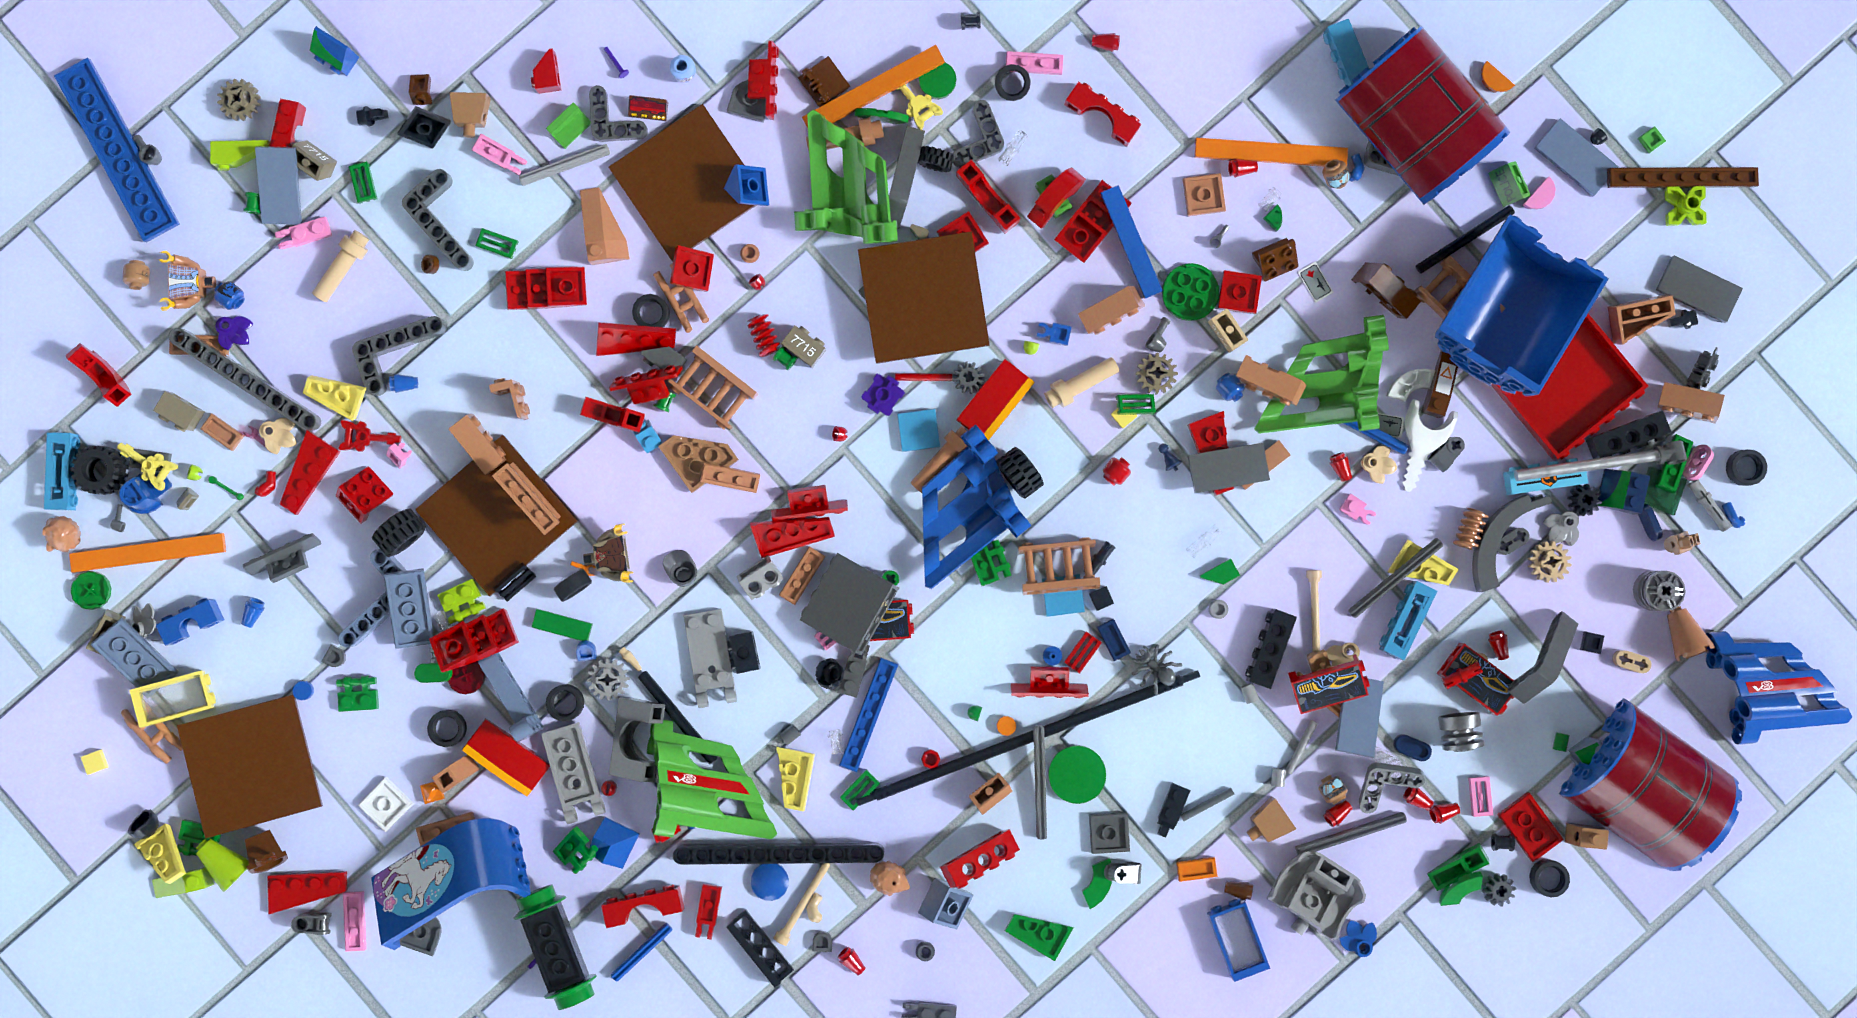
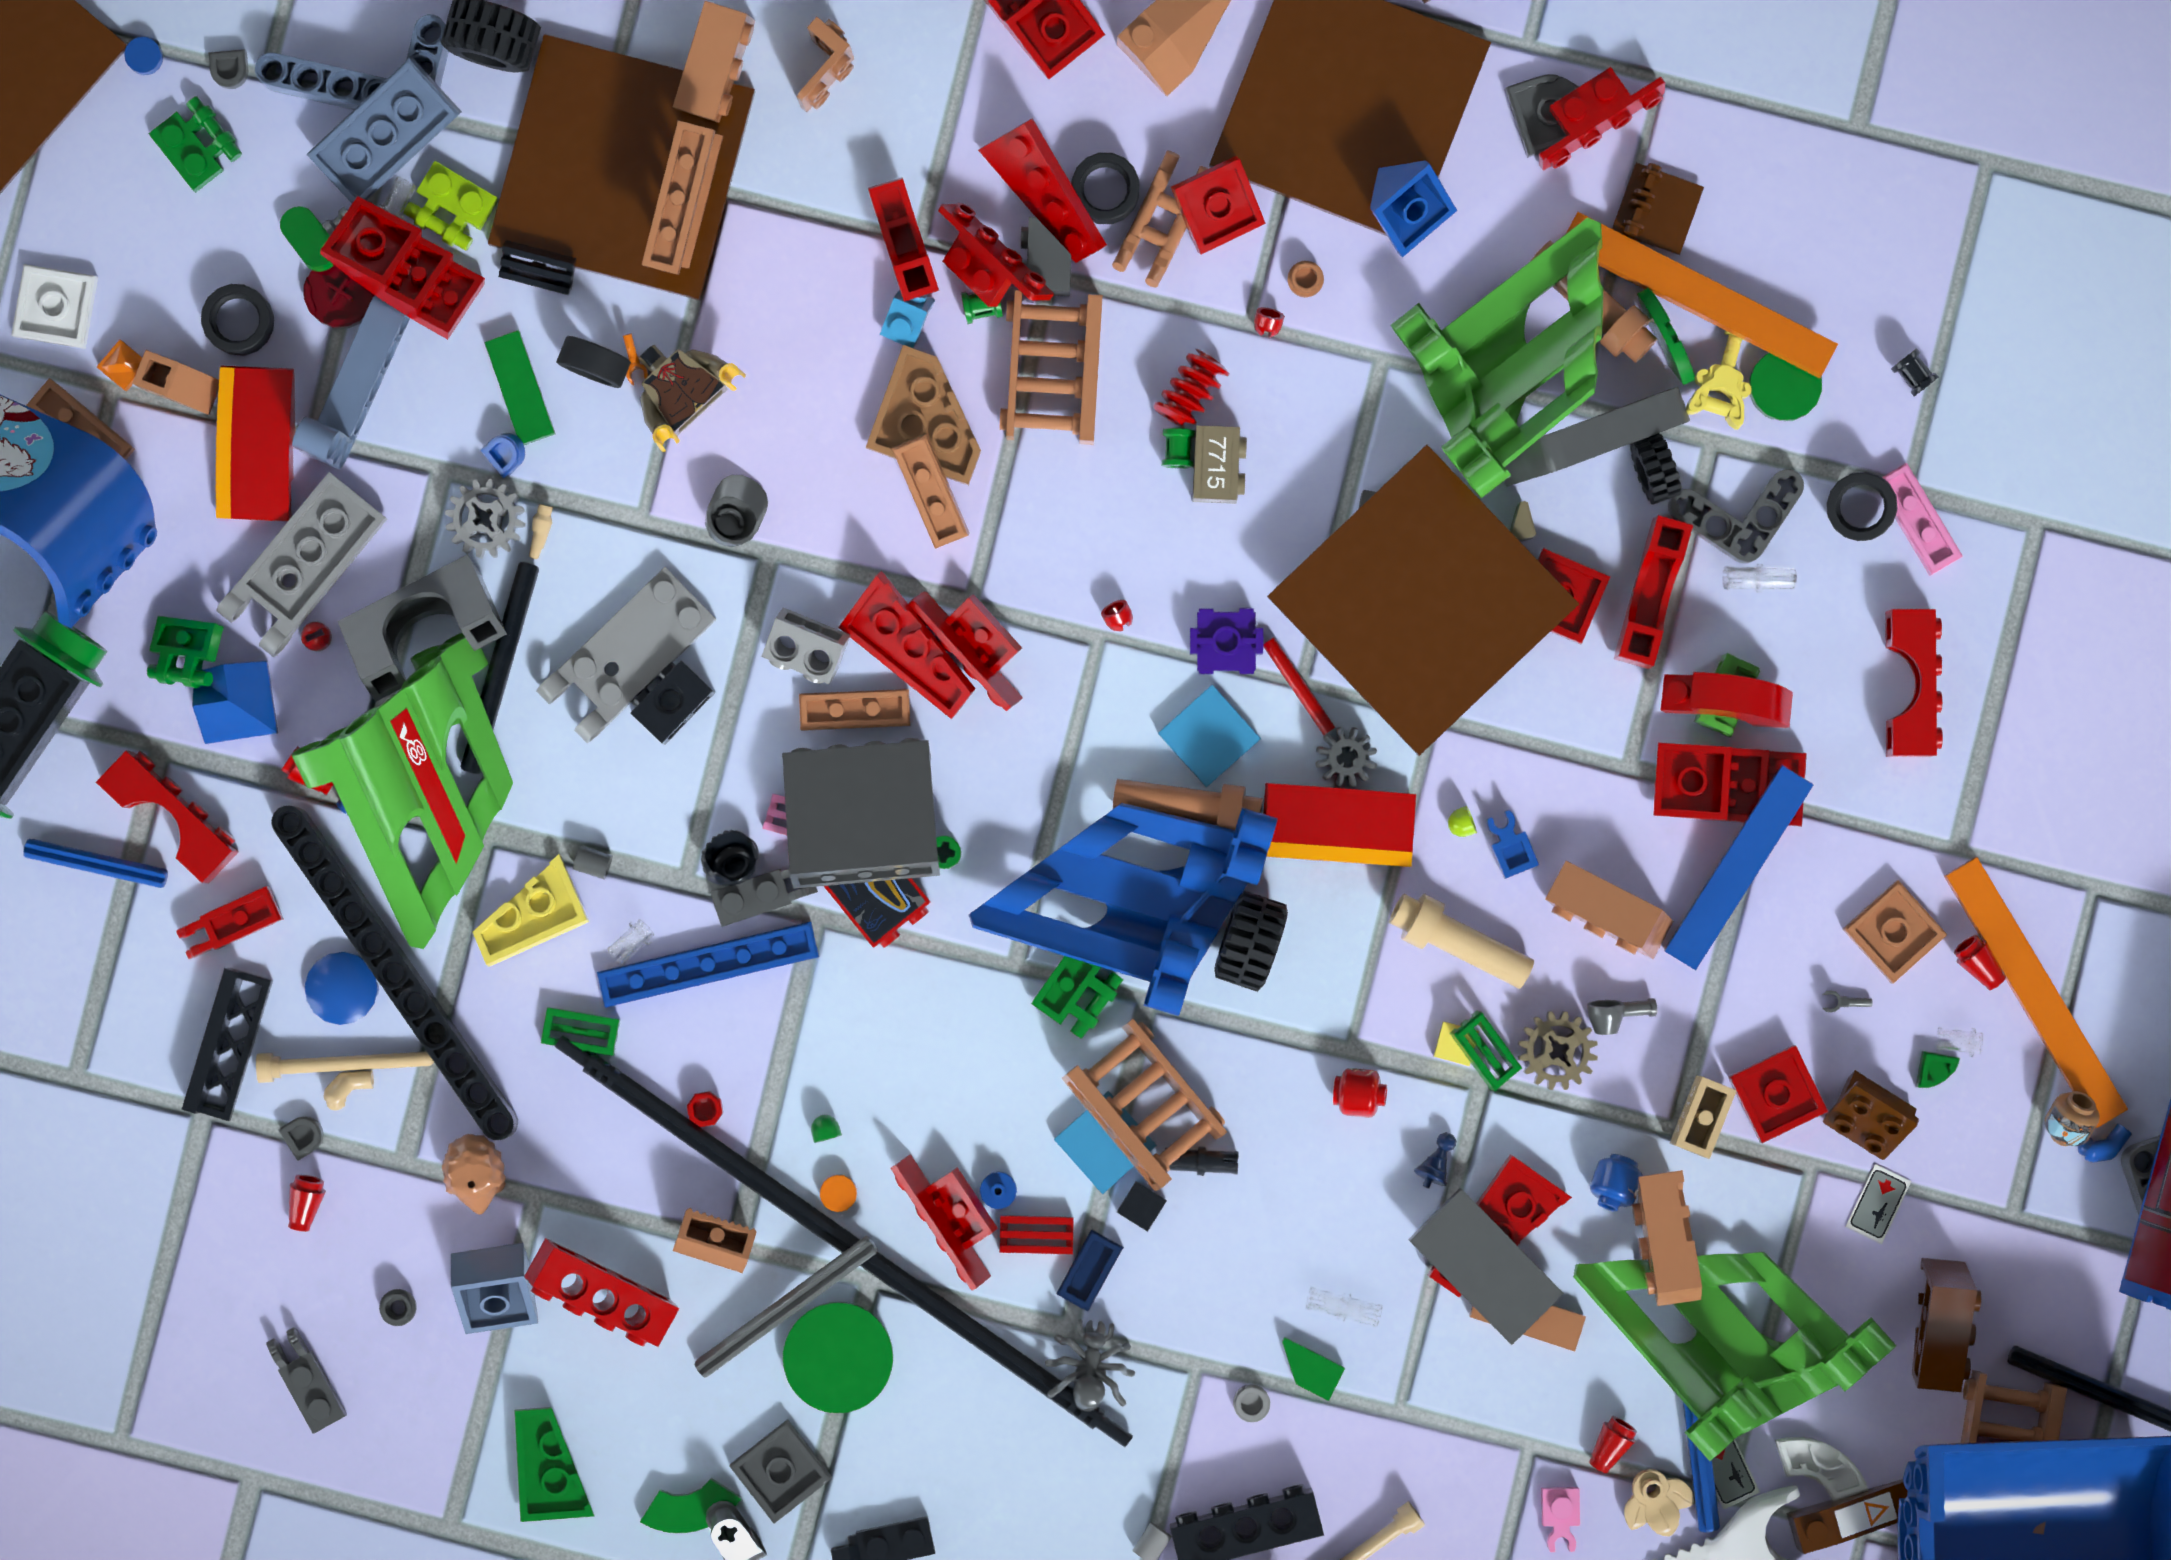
camera: 55 degrees right, 0 degrees up
black tyre [546,684,585,721] -> none
red cone [1092,33,1120,52] -> none
green tile [1162,263,1220,321] -> none

